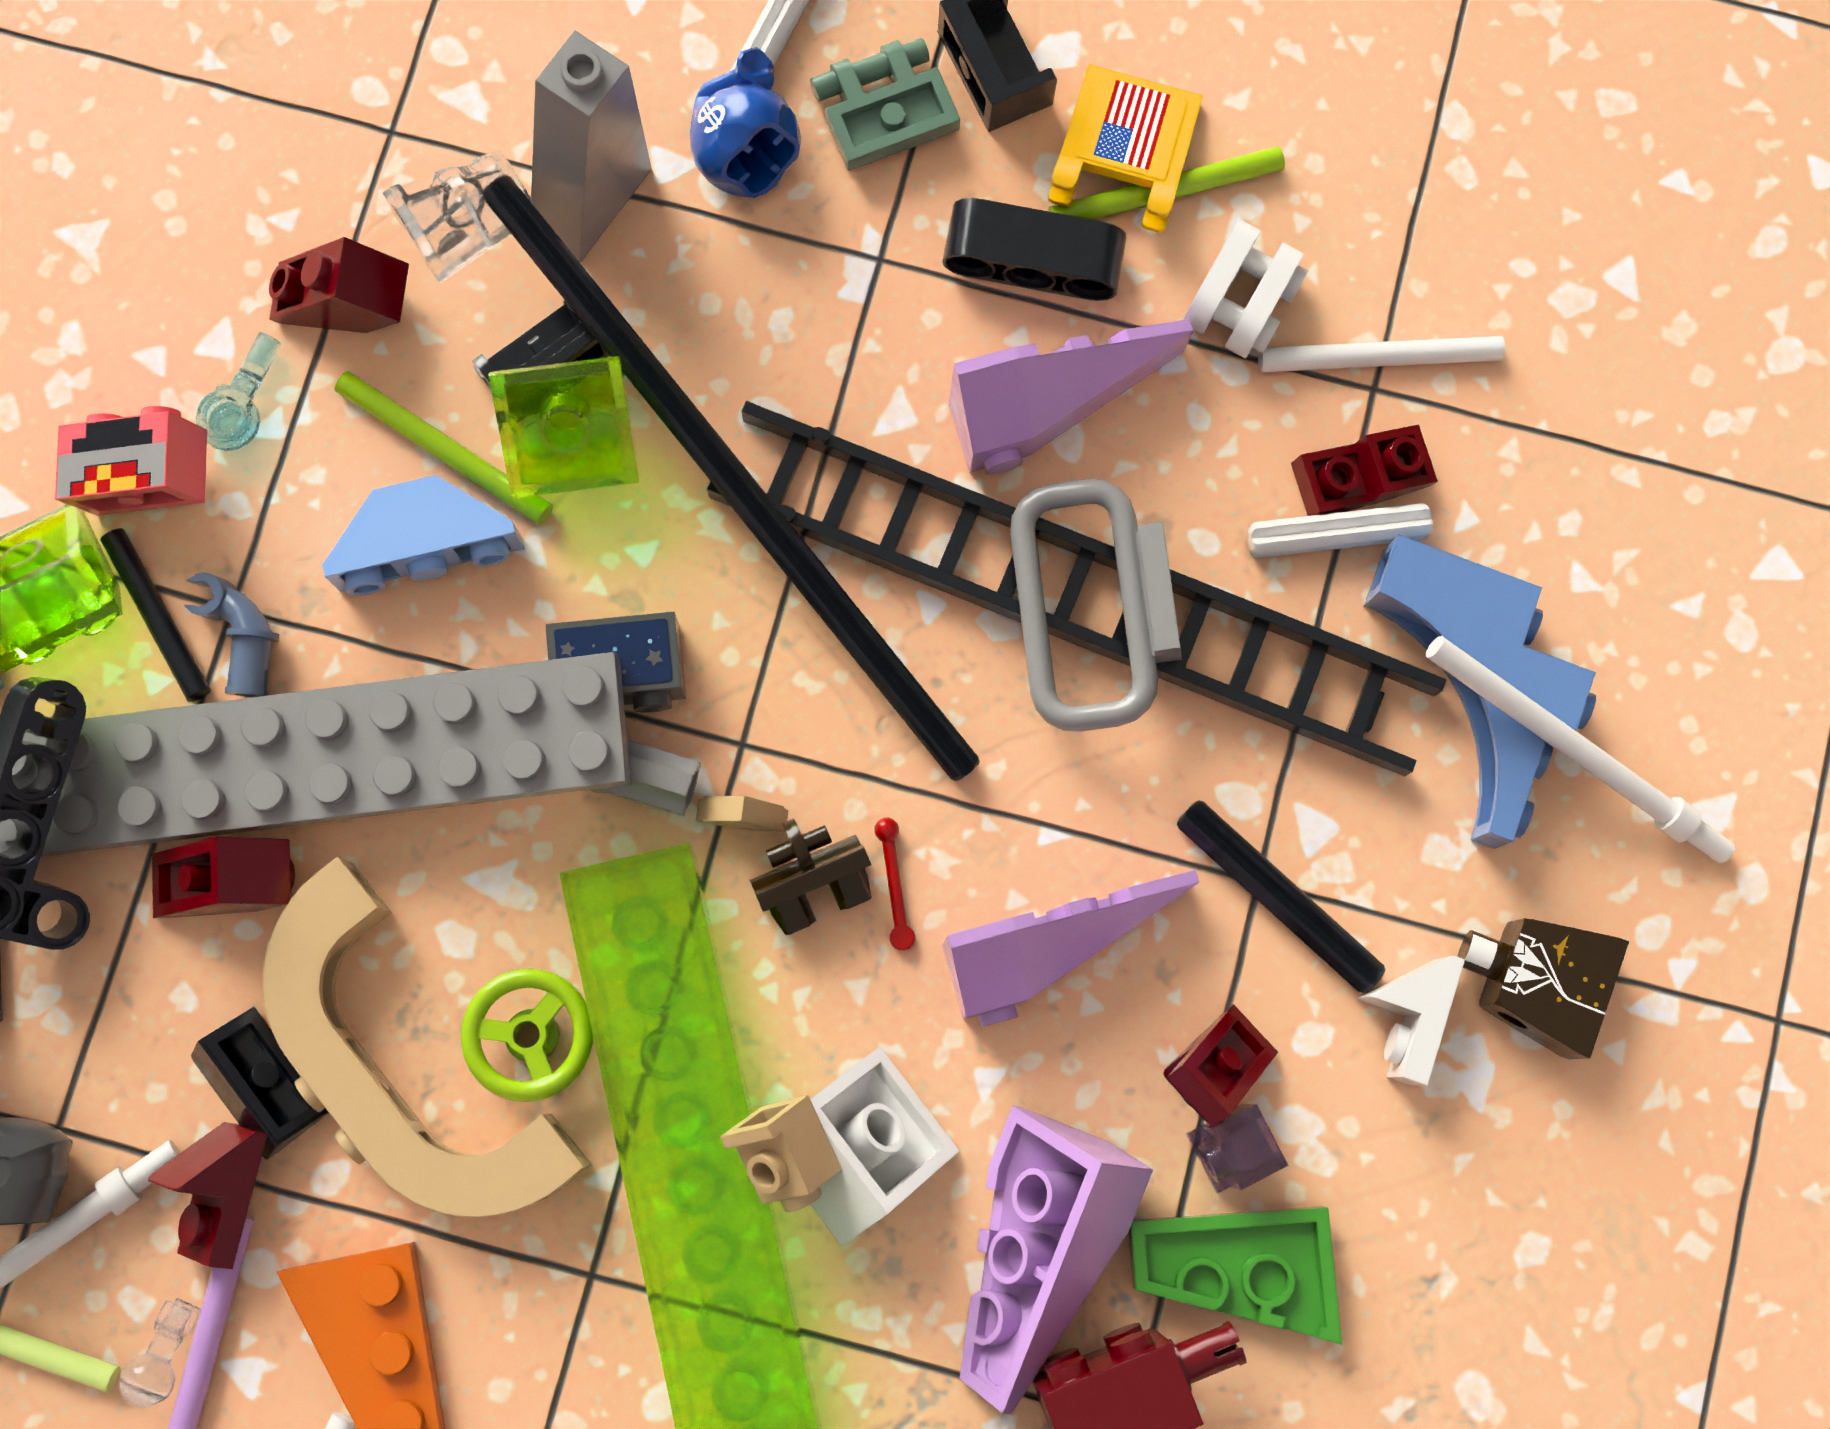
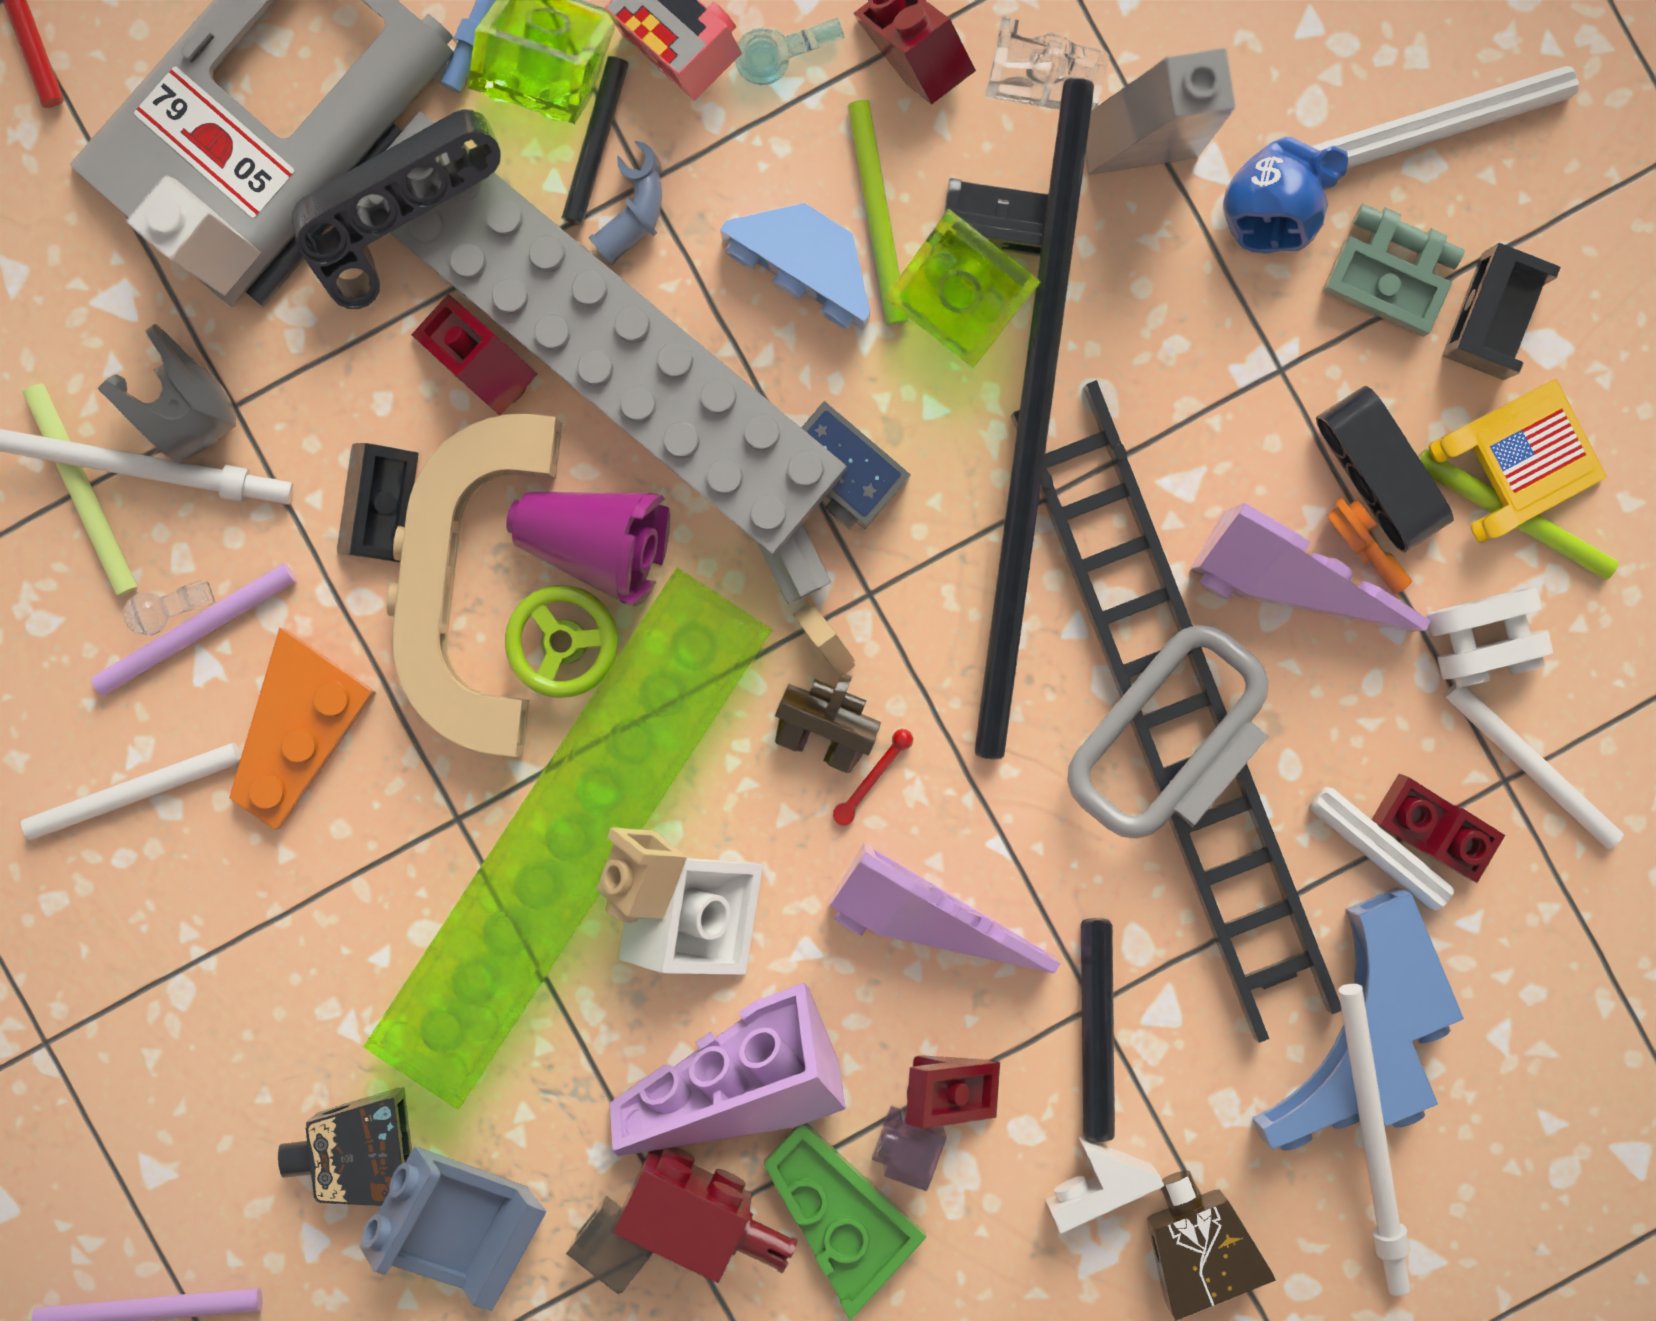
camera: 55 degrees right, 10 degrees up
dark red slope [148,1122,268,1269] -> none
none -> magenta cone [506,492,670,606]
none -> orange plate [1326,497,1412,594]

